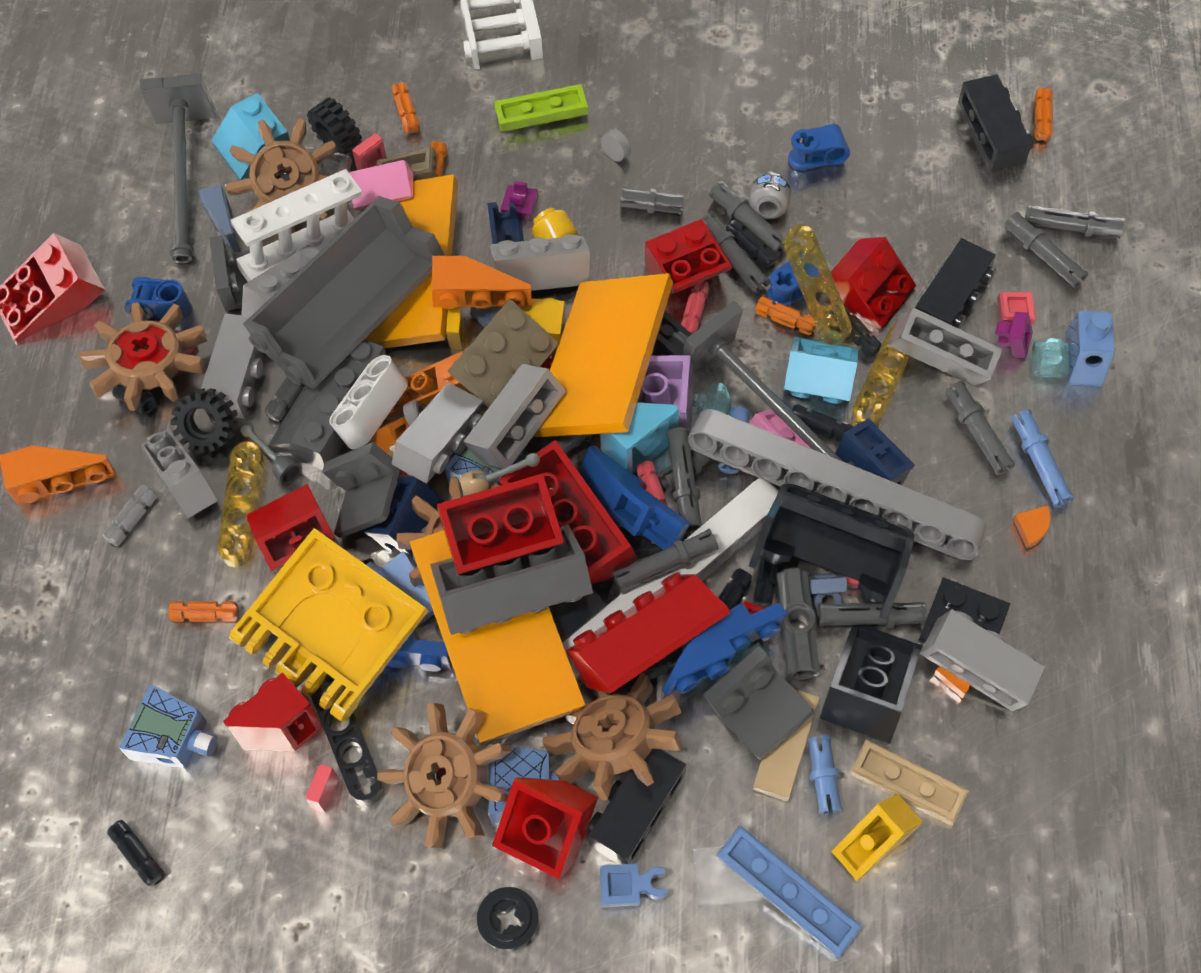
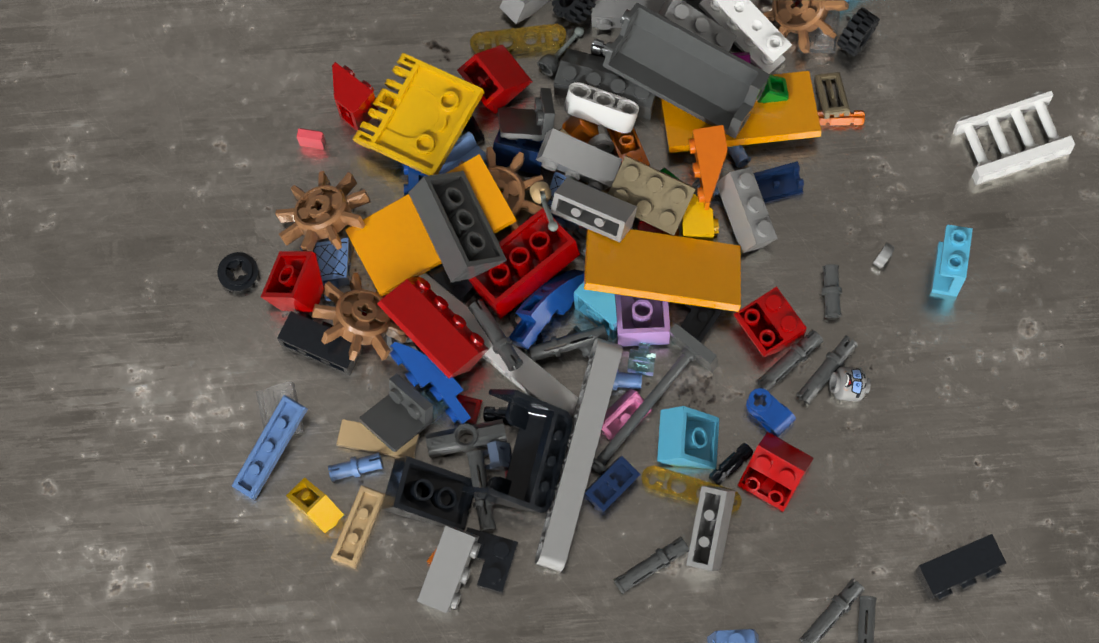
camera: 85 degrees right, 10 degrees up
black axle [107,820,164,886] -> none
medium blue torso [119,684,218,768] -> none
orange axle [168,601,239,622] -> none
black beam [310,674,383,806] -> none
bright pink slope [349,160,414,211] -> none
coral tile [352,133,387,170] -> none
orange axle [392,82,420,134] -> none
red slope [437,473,564,575] -> none
yellow tile [446,307,464,350] -> none
lime plate [494,84,589,132] -> none
magenta tile [500,181,539,222] -> none
yellow head [531,208,578,239] -> none
medium blue plate [600,863,667,908] -> none
coral axle [636,460,668,506] -> none
coral axle [681,281,709,334] -> none
black axle [718,568,752,610] -> none
black axle [726,219,778,269] -> none
orange axle [755,296,818,335] -> none
clear yellow beam [783,224,852,345] -> none
blue piece [788,124,850,171] -> none
black axle [792,404,854,442] -> none
black brick [915,238,996,329] -> none
magenta tile [995,312,1033,358] -> none
coral tile [997,292,1036,325] -> none
medium blue pin [1011,409,1075,508] -> none
orange tile [1013,505,1051,549] -> none
clear light blue tile [1032,338,1069,378] -> none
orange axle [1034,87,1053,142] -> none
none -> medium azure panel [931,225,973,297]

